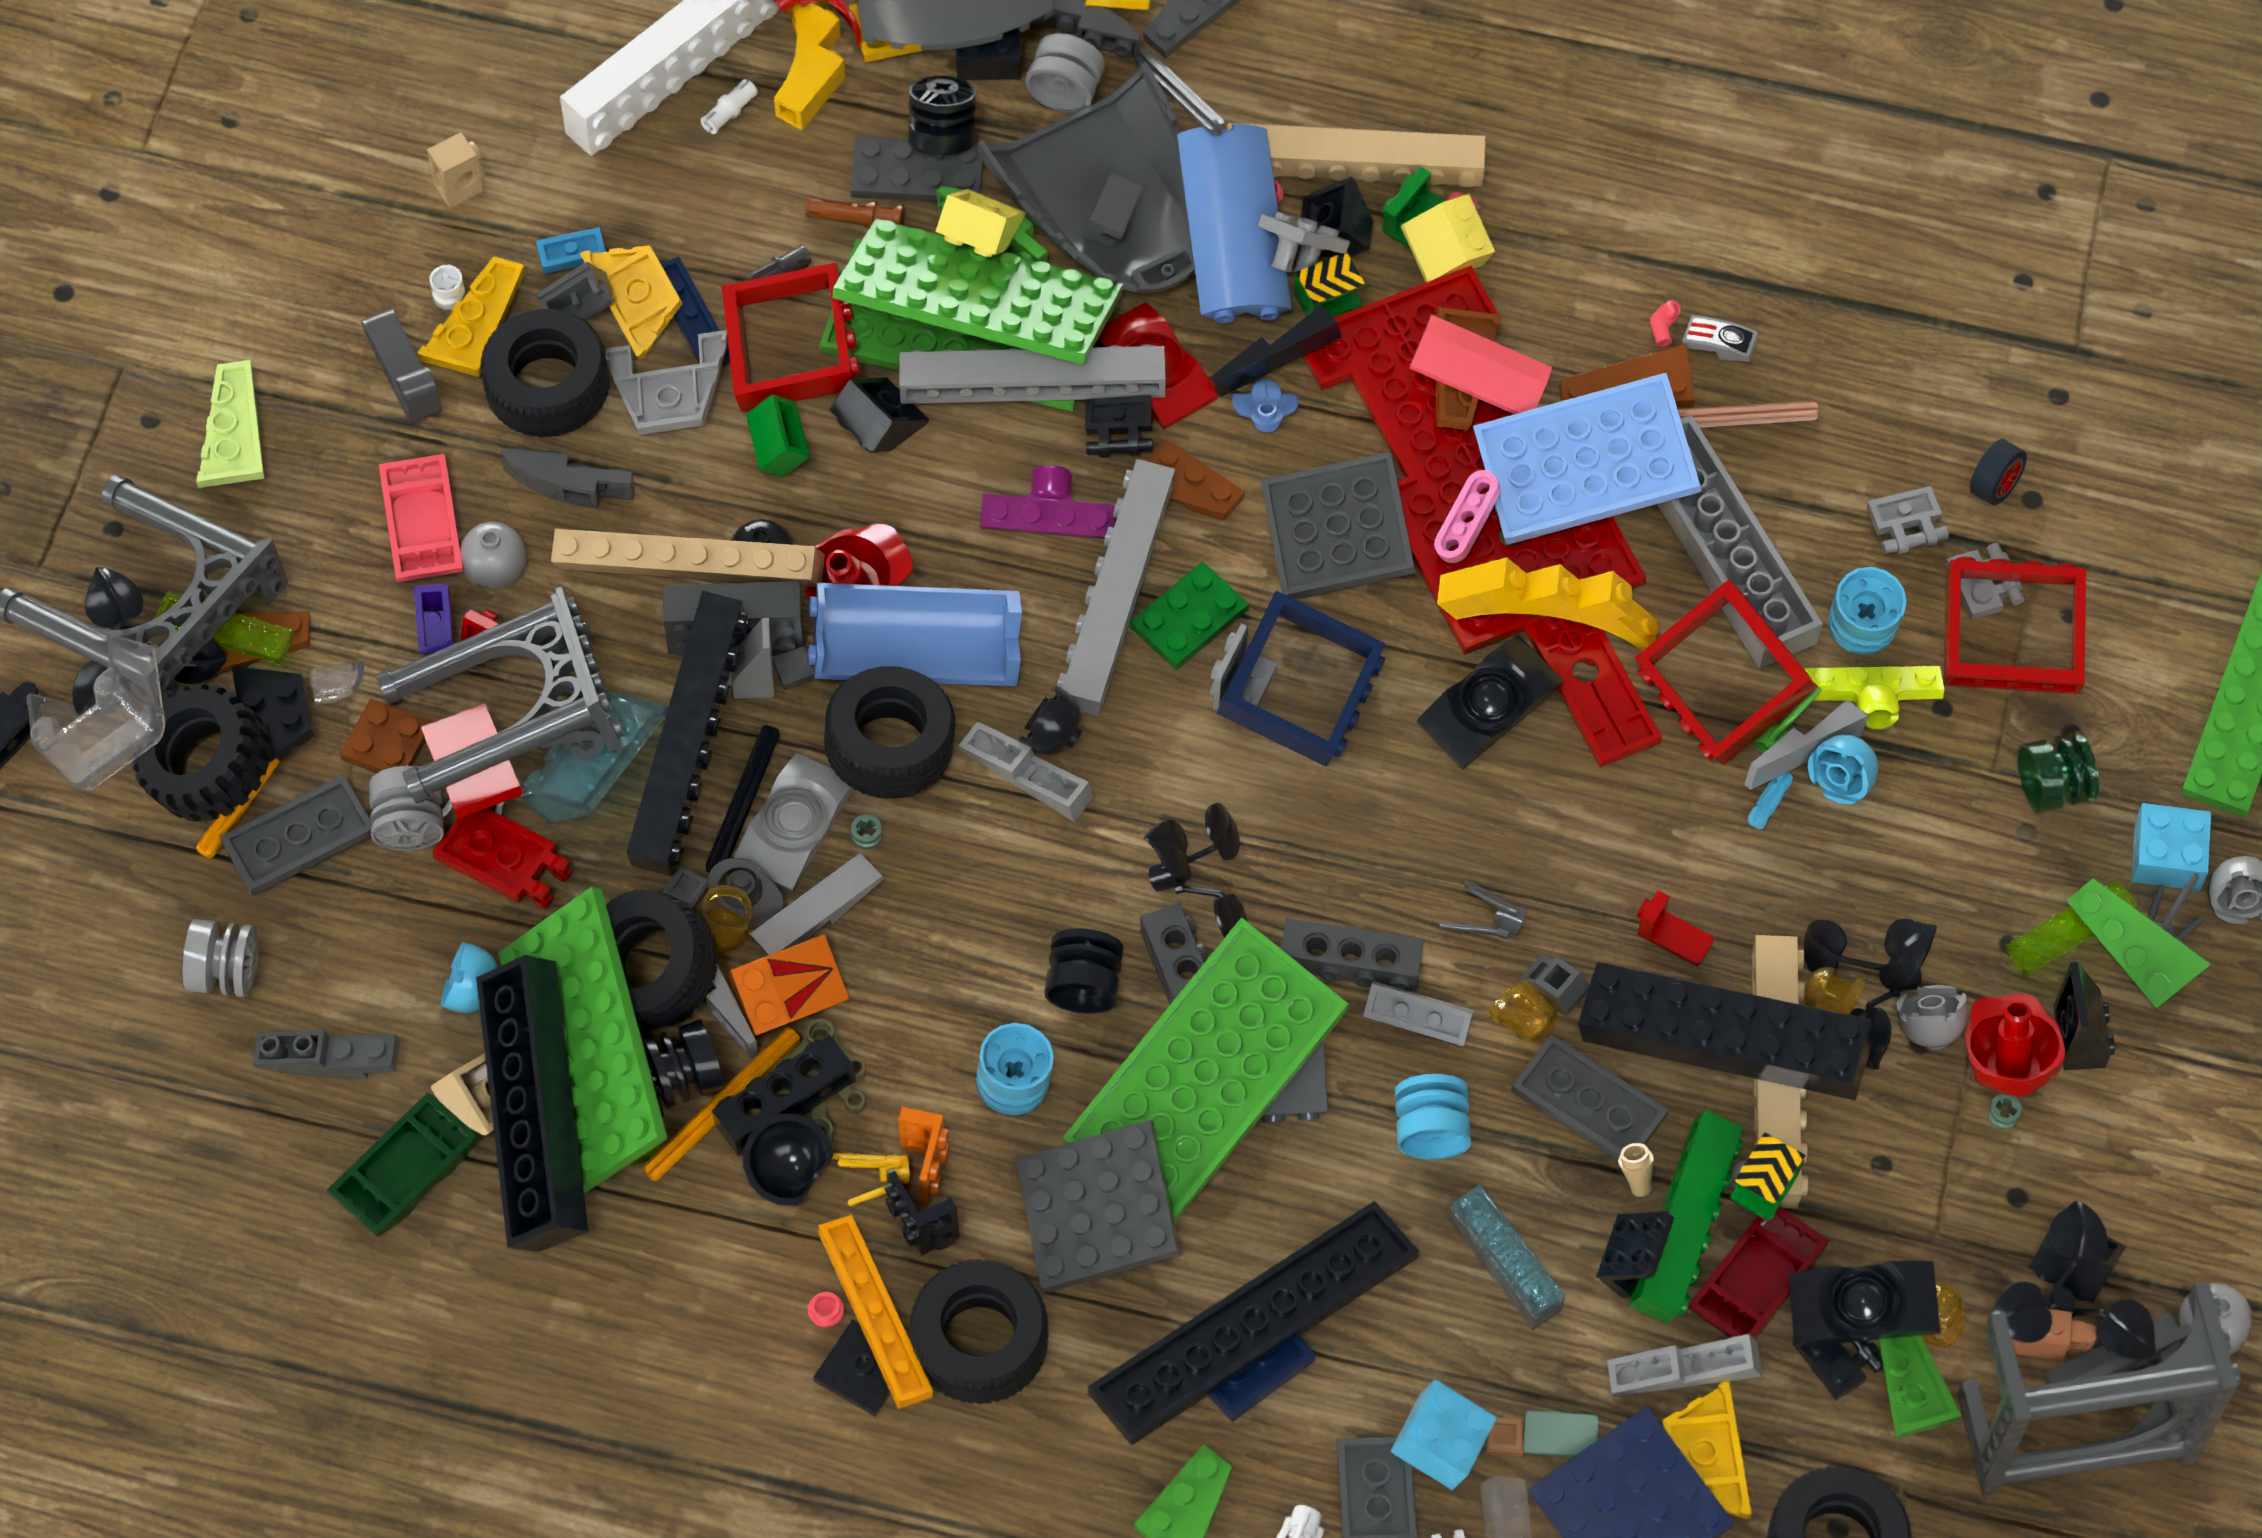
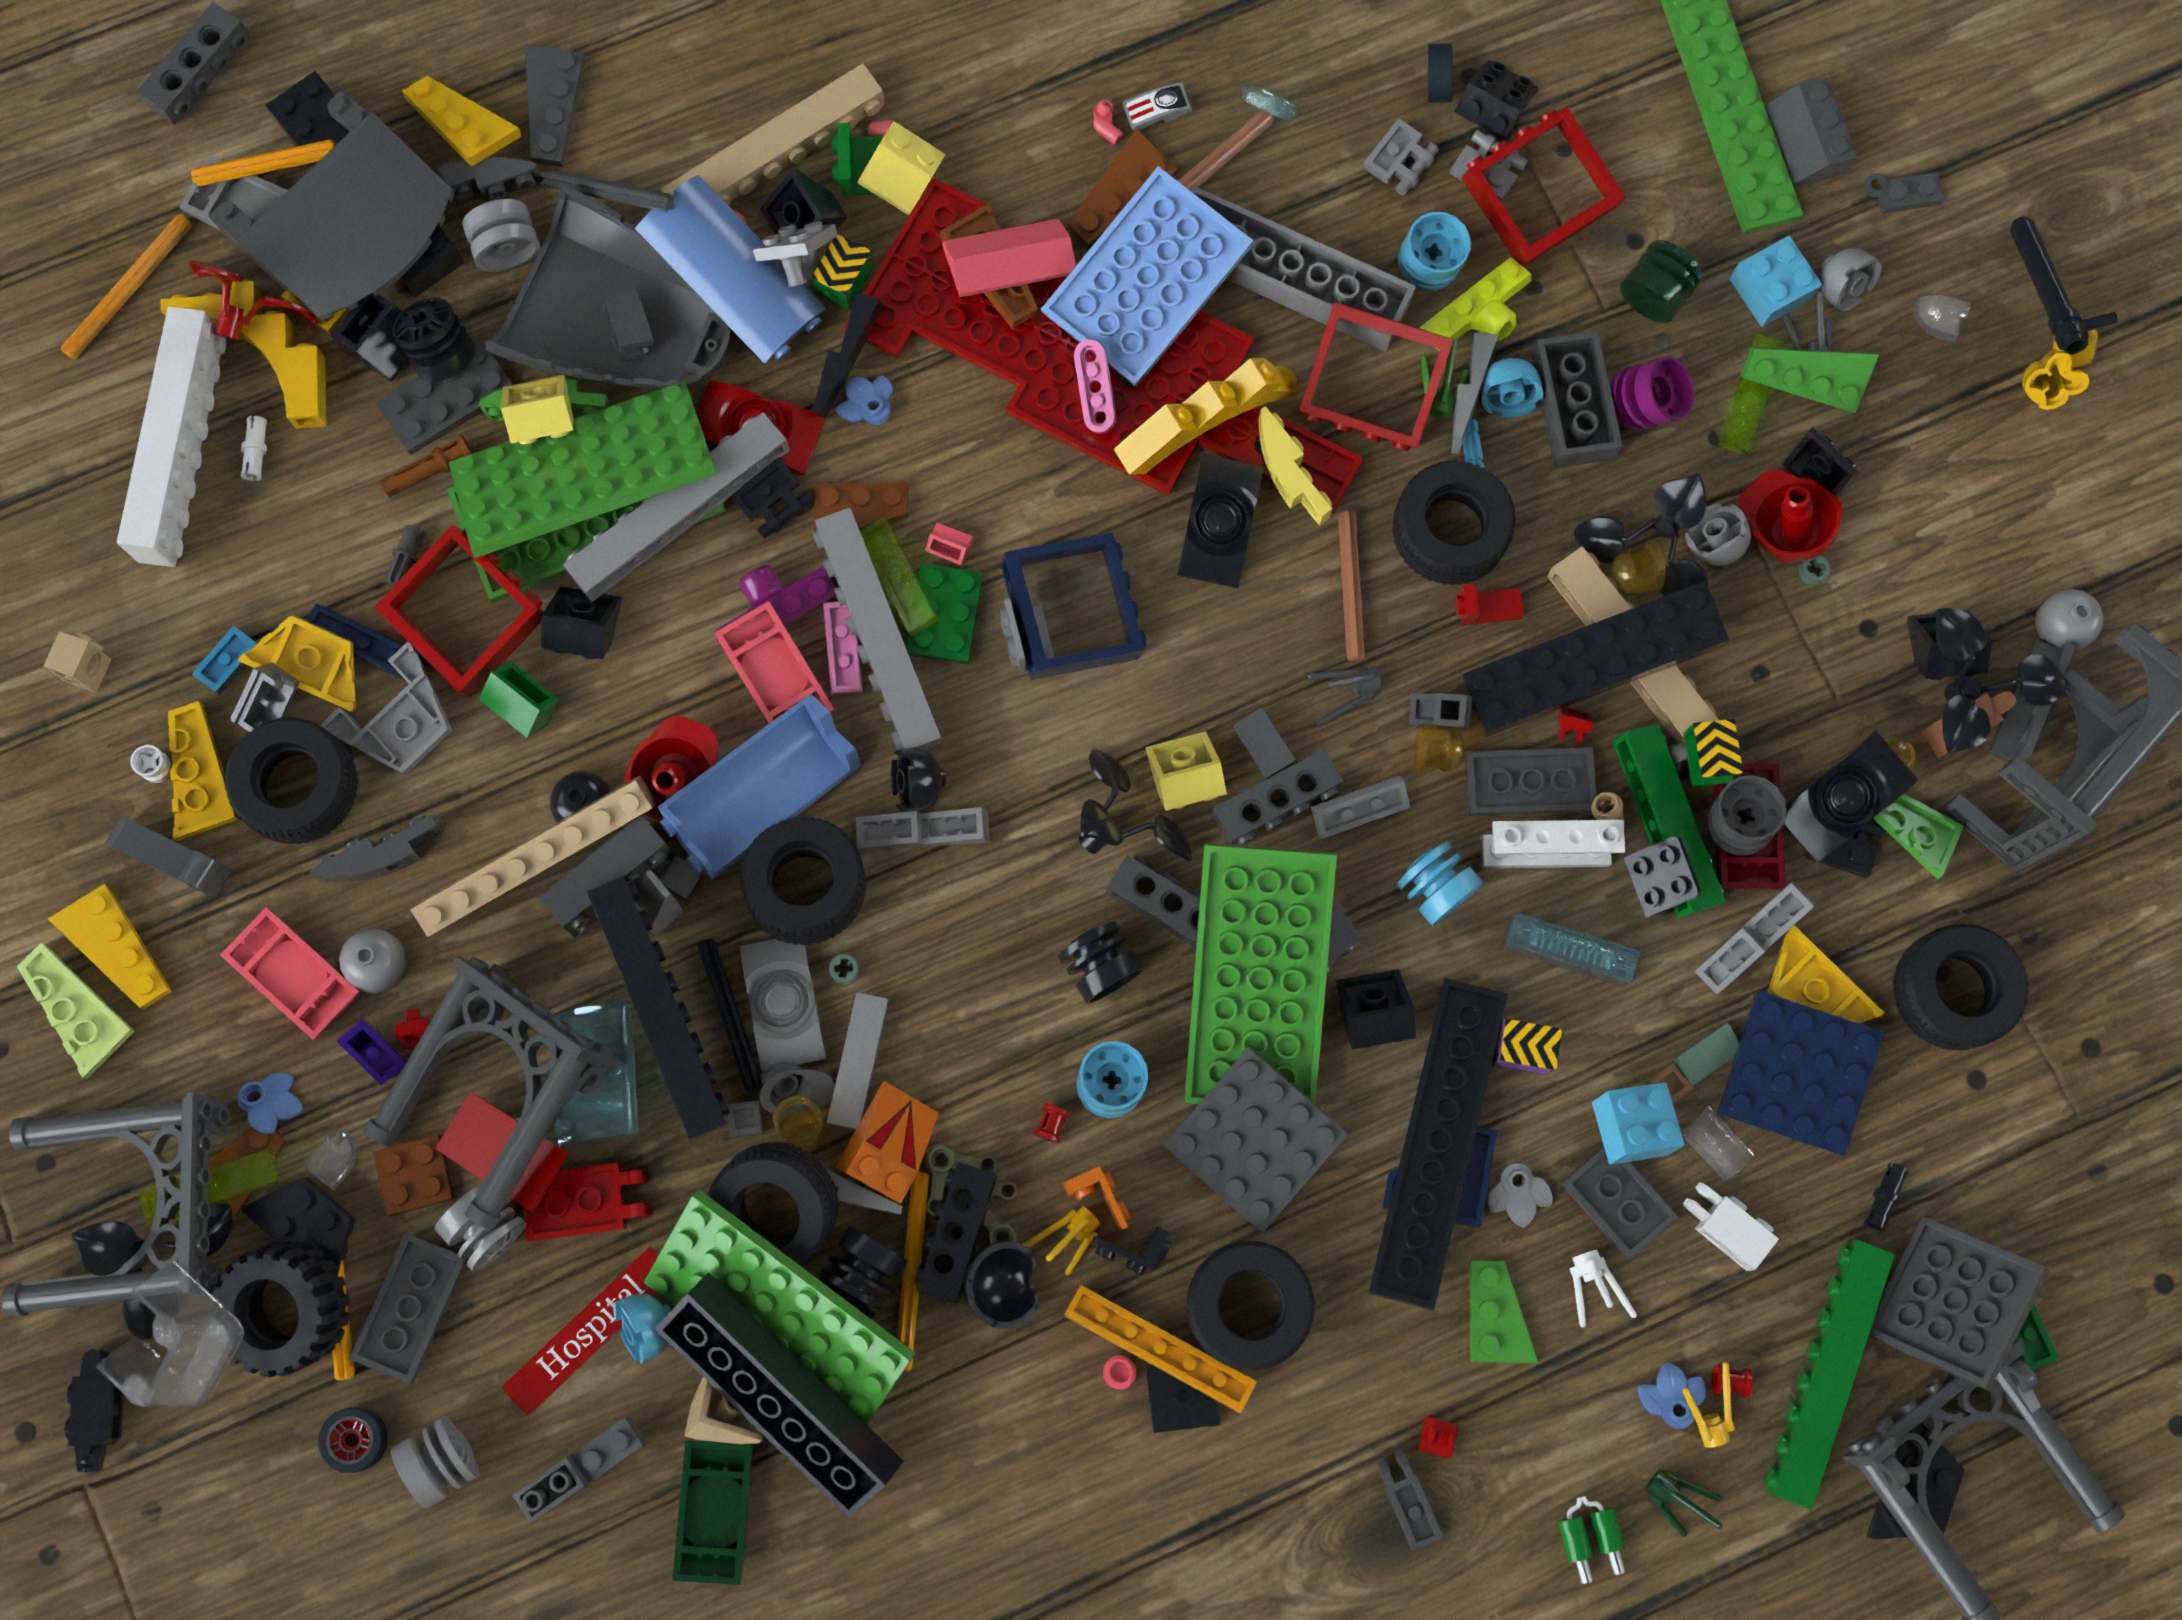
camera: 40 degrees left, 15 degrees up
dark grey plate [1261,452,1416,599] -> none
none -> yellow wing [48,884,172,1009]
none -> medium blue plate [237,1073,303,1134]
none -> wheel [318,1408,388,1473]
none -> black slope [332,292,408,382]
none -> red sticker [501,1246,658,1417]
none -> coral slope [714,601,835,724]
none -> bright pink tile [823,602,863,696]
none -> clear neon green plate [860,517,939,636]
none -> coral piece [925,523,973,565]
none -> red bush [1032,1103,1071,1144]
none -> light yellow slope [1145,731,1227,811]
none -> dark grey hinge [1233,707,1298,779]
none -> clear light blue tile [1240,84,1299,121]
none -> light yellow slope [1258,406,1332,526]
none -> black slope [1336,969,1416,1049]
none -> nougat axle [1338,511,1365,661]
none -> black tyre [1392,460,1516,585]
none -> black bracket [1454,60,1539,140]
none -> white fence [1481,820,1625,868]
none -> light grey plate [1488,1162,1553,1228]
none -> piece [1493,1019,1562,1075]
none -> dark grey brick [1531,331,1623,468]
none -> red tile [1557,707,1593,745]
none -> magenta wheel [1610,356,1694,431]
none -> dark grey wheel [1707,775,1787,856]

